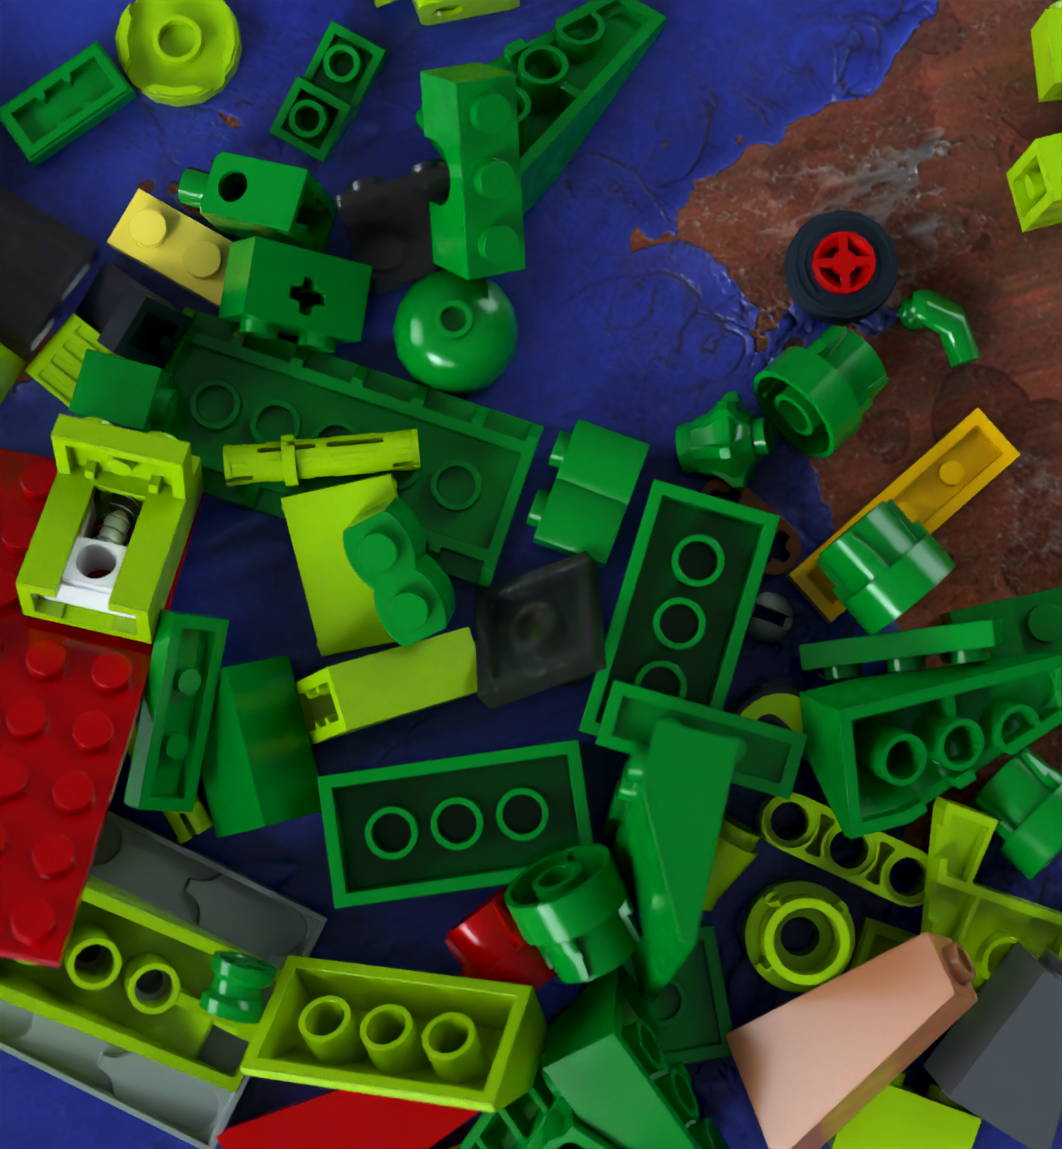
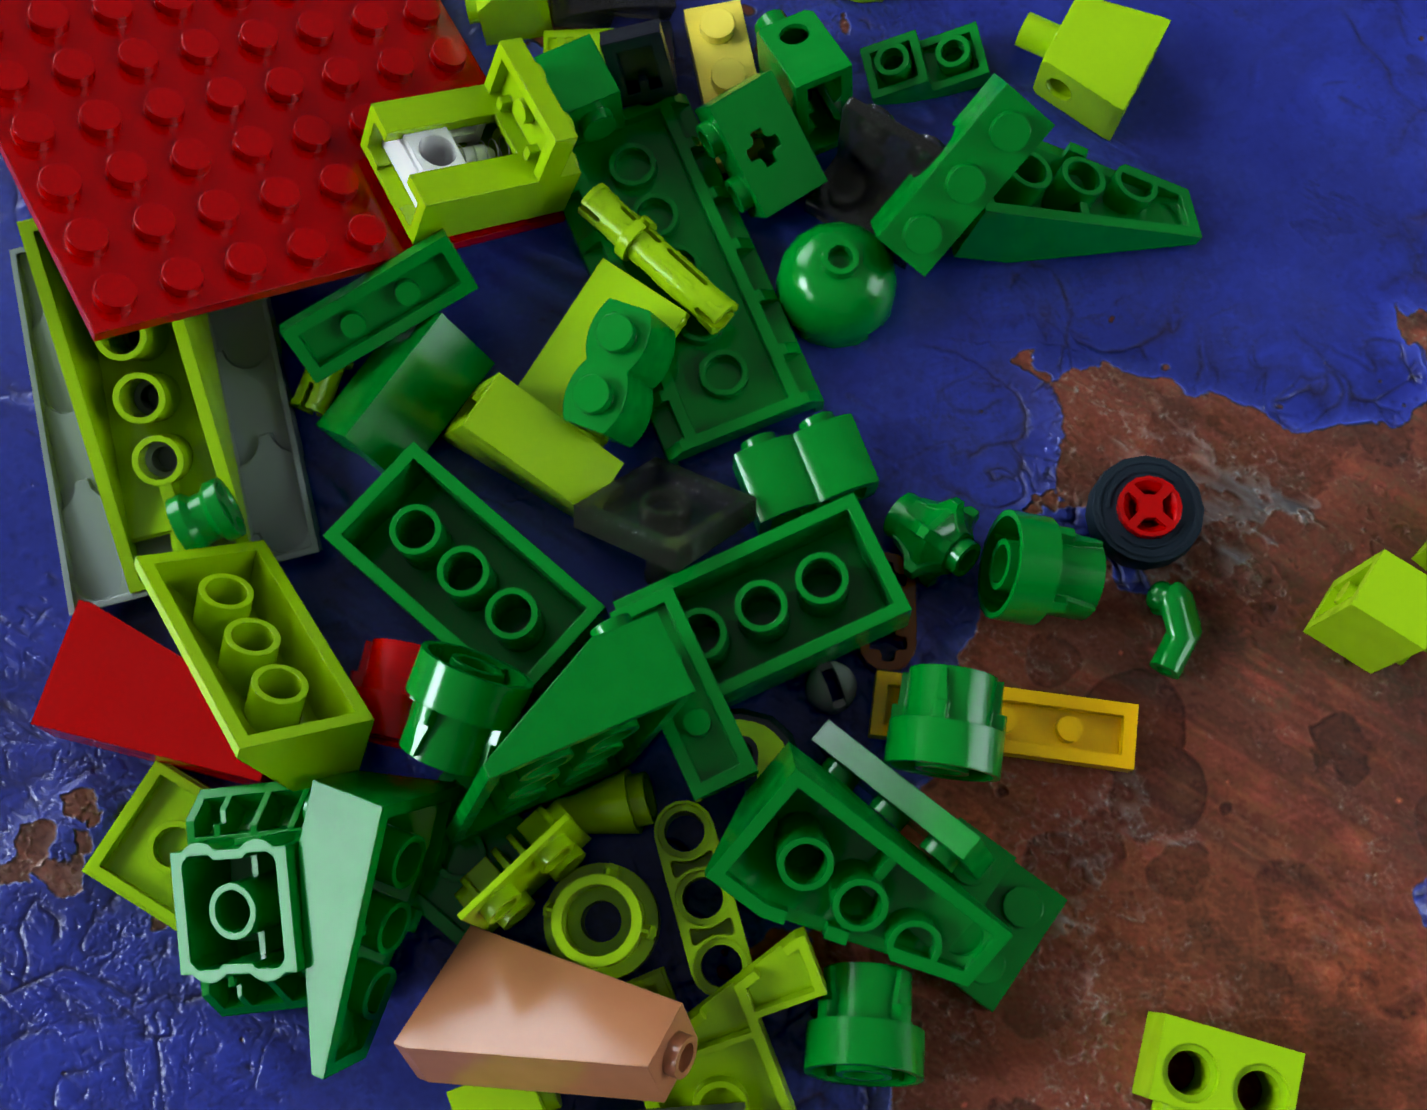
camera: 55 degrees right, 10 degrees down
none -> lime hinge [454,800,592,933]

